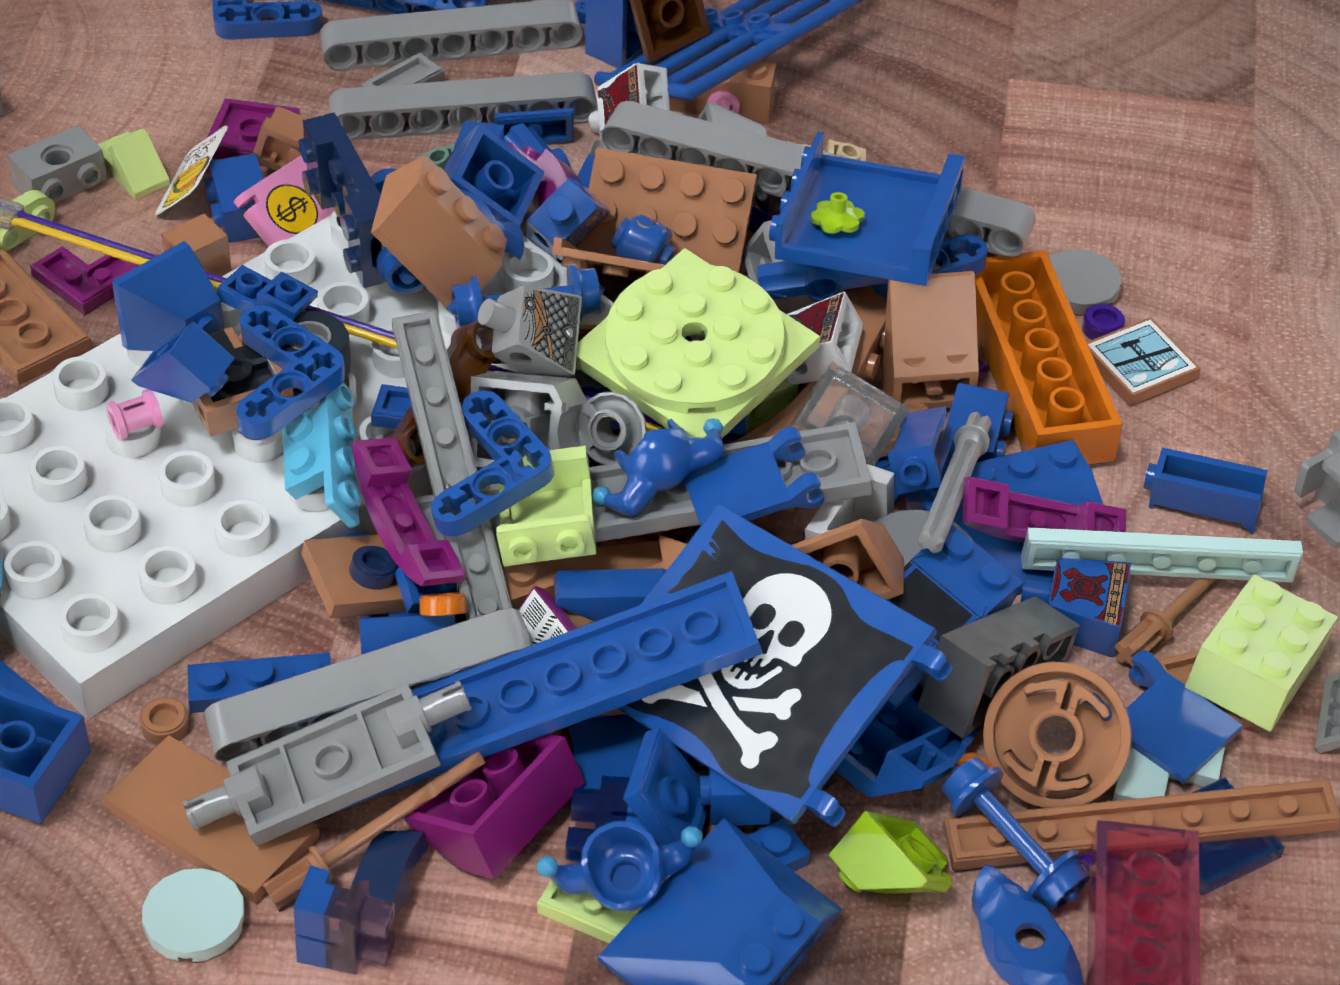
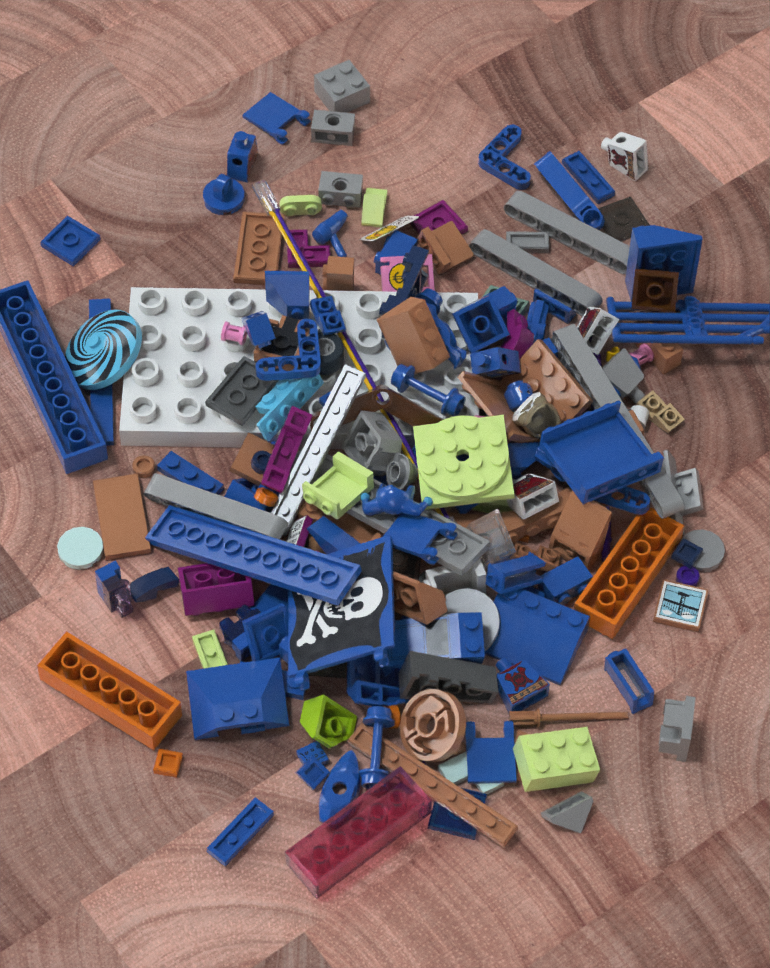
camera: 45 degrees right, 10 degrees up
light grey plate [183,680,472,846] -> none
nougat piece [262,752,486,910] -> none
blue beam [431,390,554,537] -> none
light grey torso [478,286,582,378] -> none
blue piece [536,821,702,911] -> none
lime plant [811,192,865,234] -> none
light grey axle [918,412,992,553] -> none
magenta slope [962,477,1126,544] -> none
light aqua tile [1021,527,1303,582] -> none
none -> dark grey tile [205,356,279,426]
none -> blue tile [295,755,330,790]
none -> blue tile [296,741,329,765]
none -> blue piece [312,210,348,257]
none -> dark tan piece [512,392,561,440]
none -> dark blue tile [671,538,703,569]

